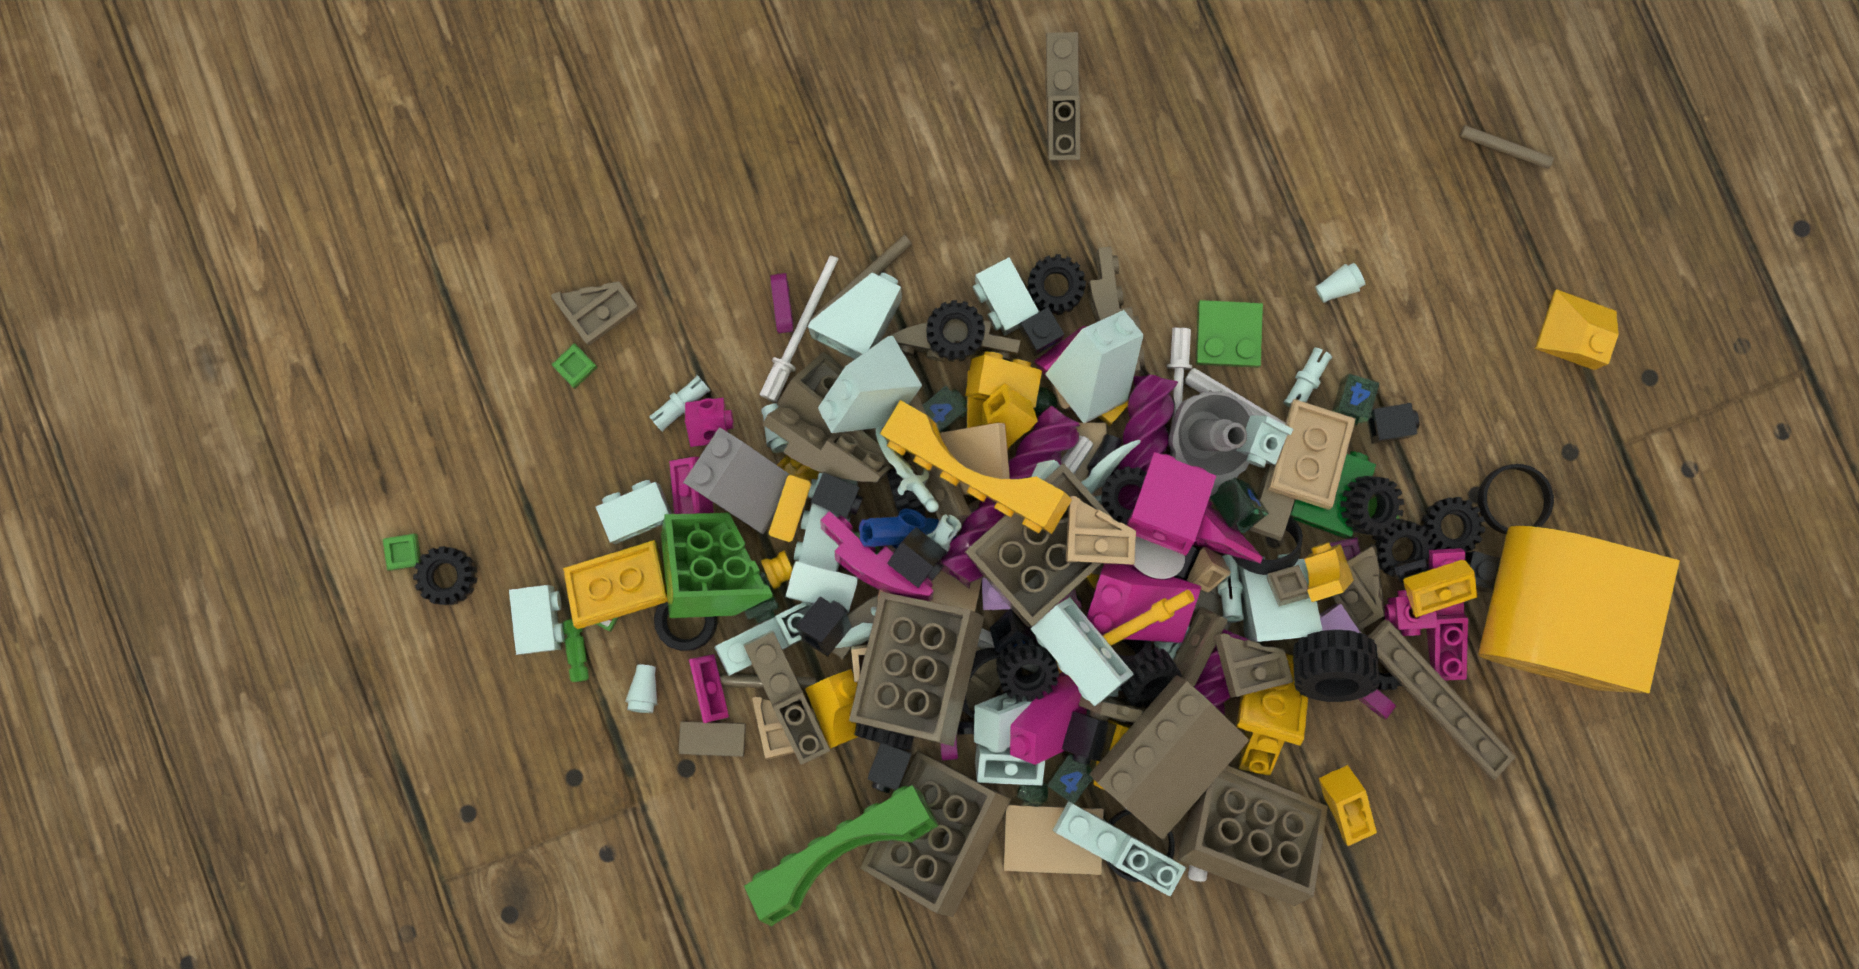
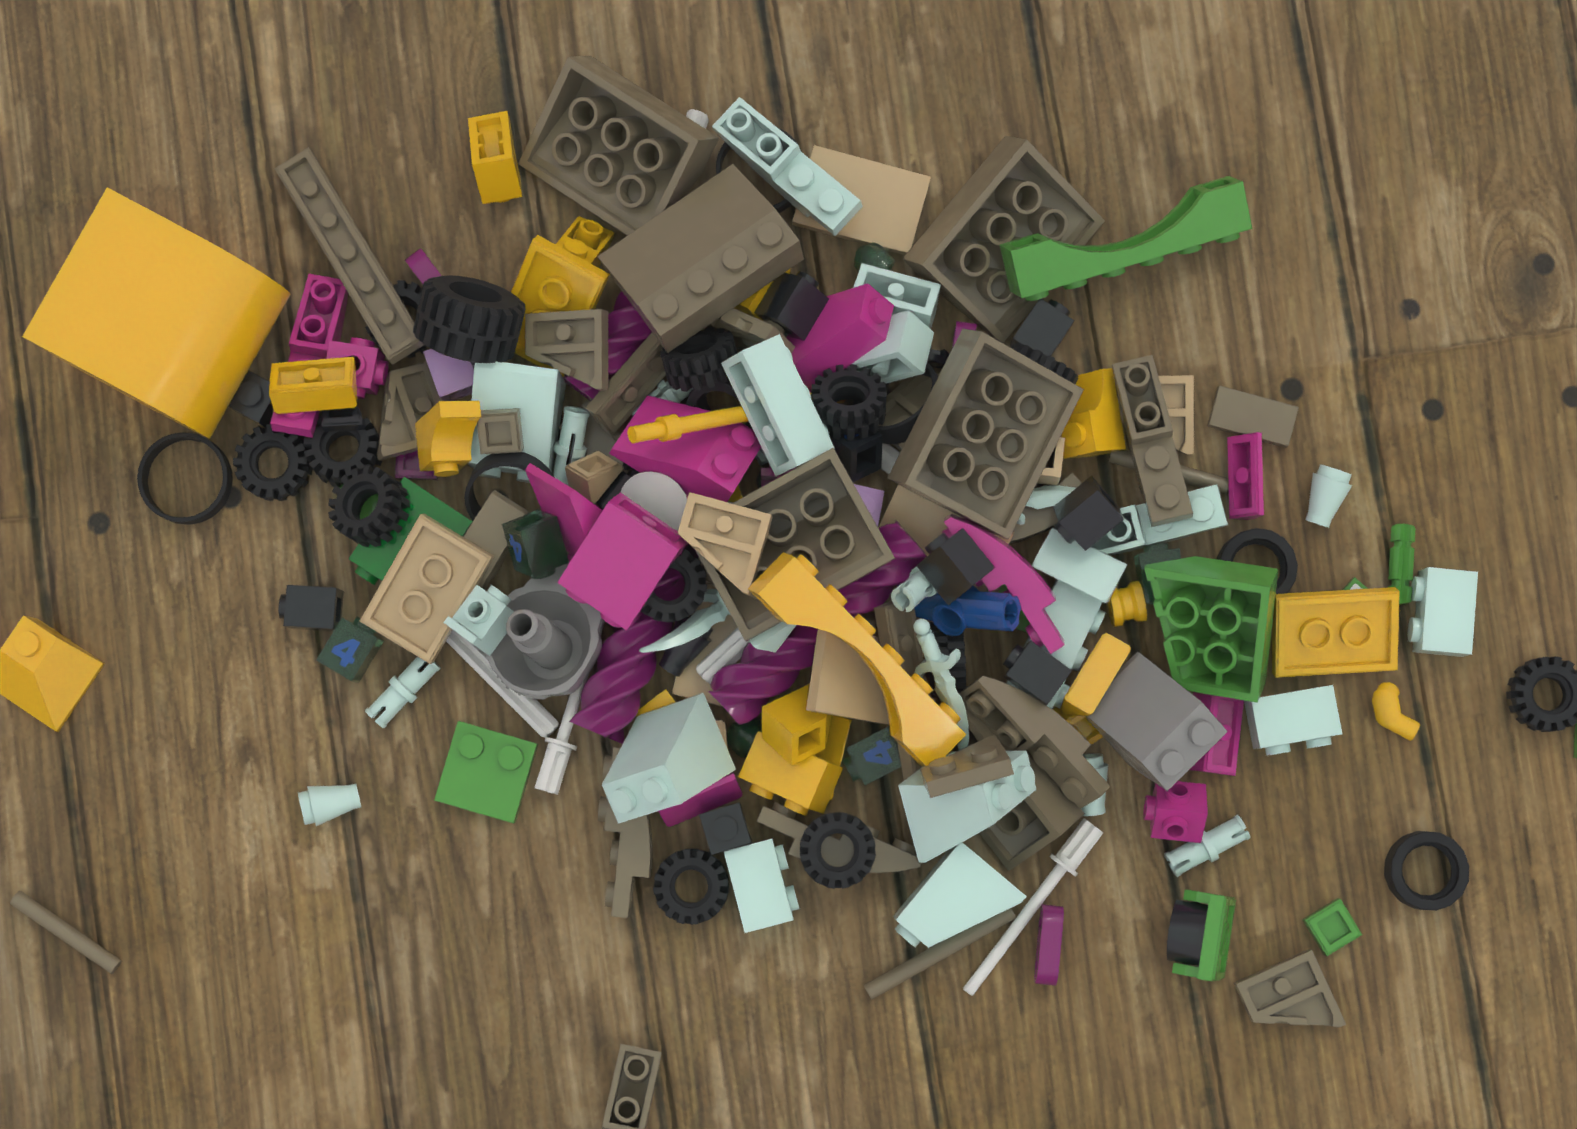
camera: 160 degrees left, 0 degrees up
clear green brick [1045,752,1093,804] -> none
none -> dark tan wing [920,734,1014,798]
none -> piece [1166,889,1236,981]
none -> yellow arm [1372,682,1420,741]
none -> black tyre [1384,831,1469,911]

